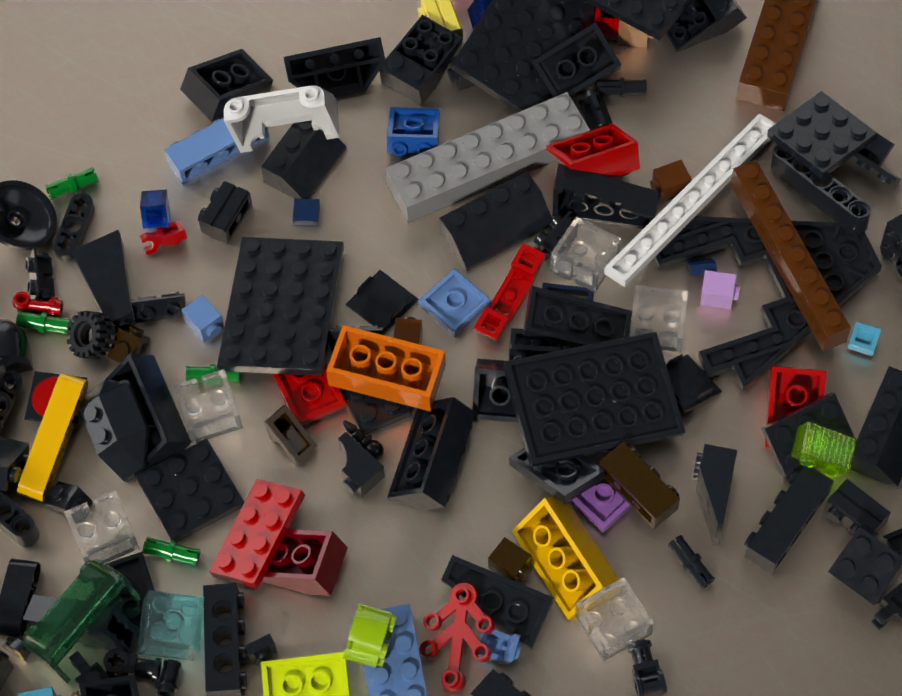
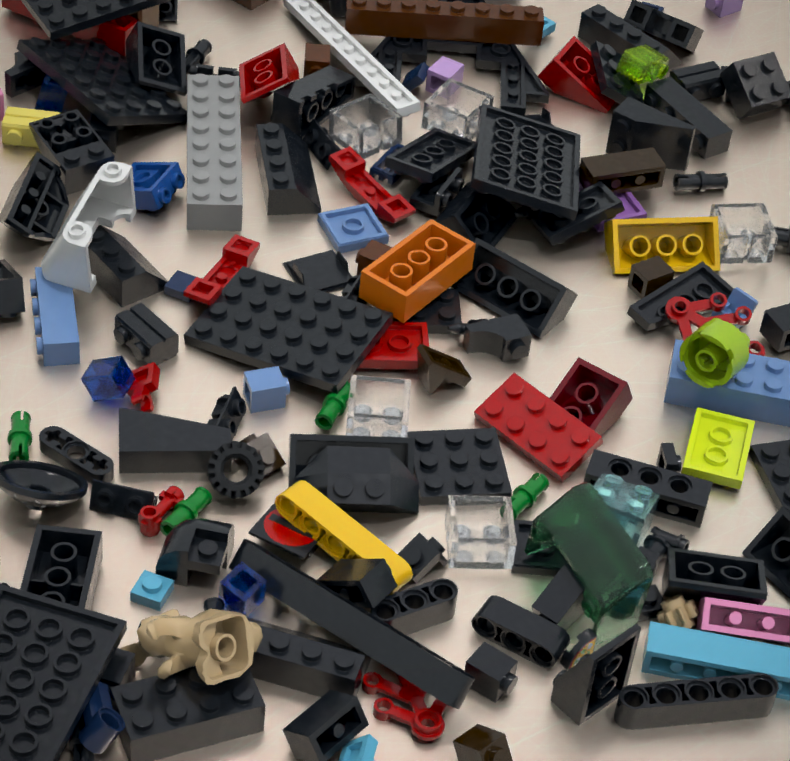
camera: 75 degrees left, 20 degrees down
none -> red slope [183,234,260,305]

